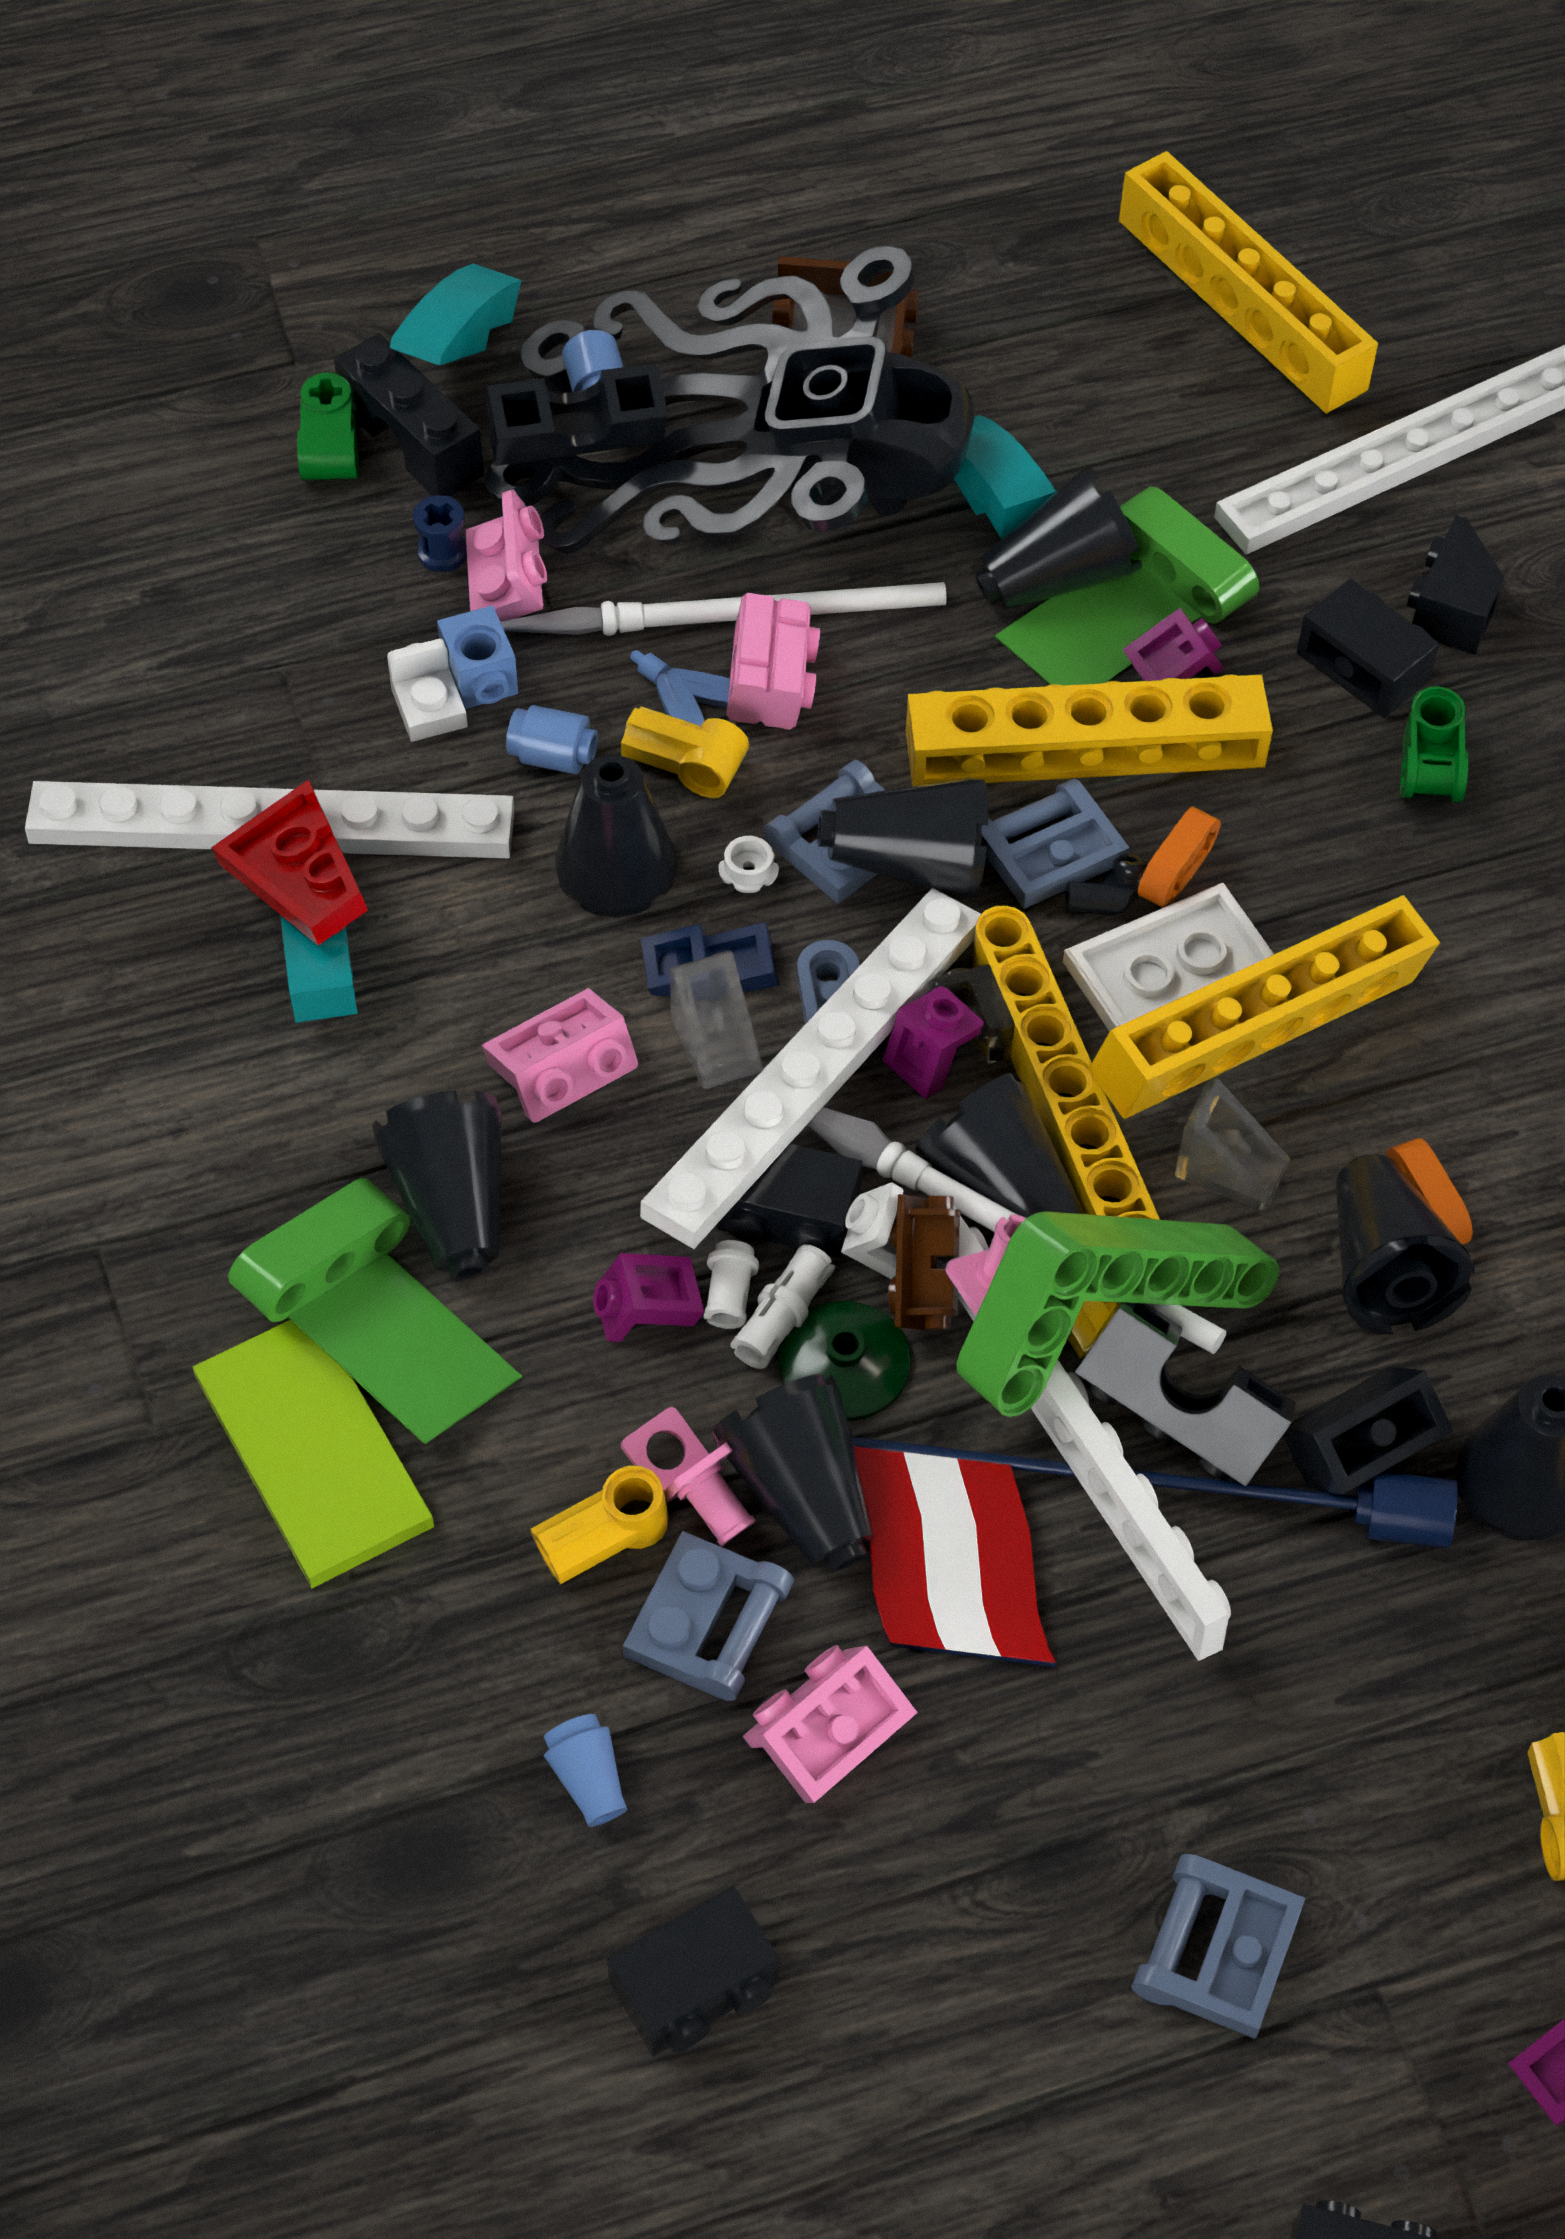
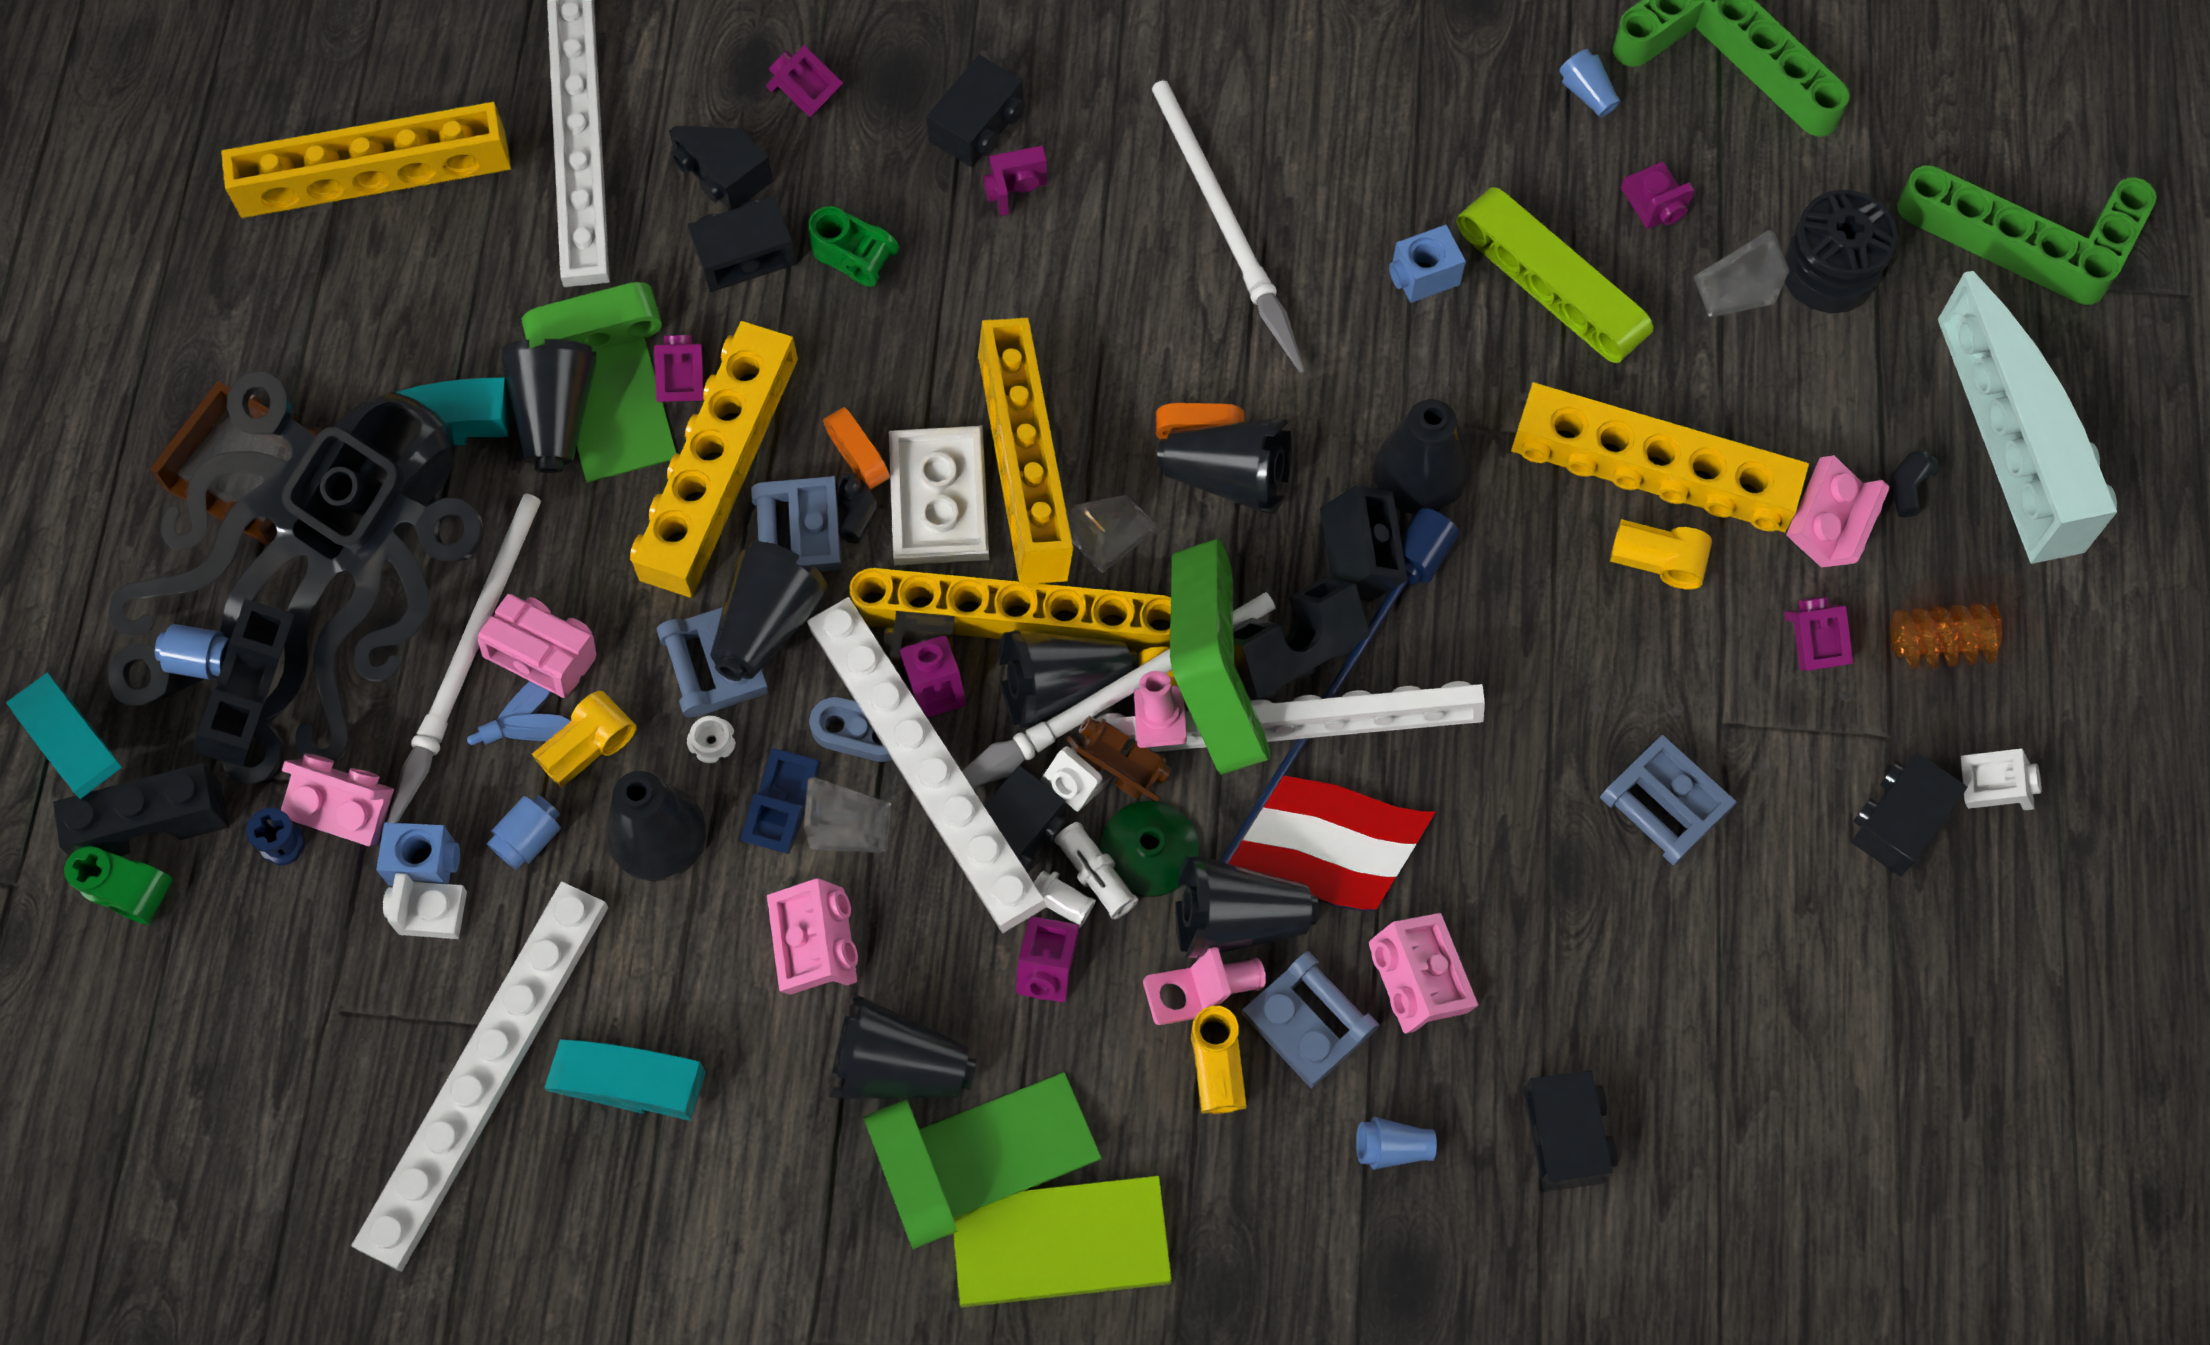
camera: 65 degrees left, 10 degrees up
red wing [211,779,368,946] -> none

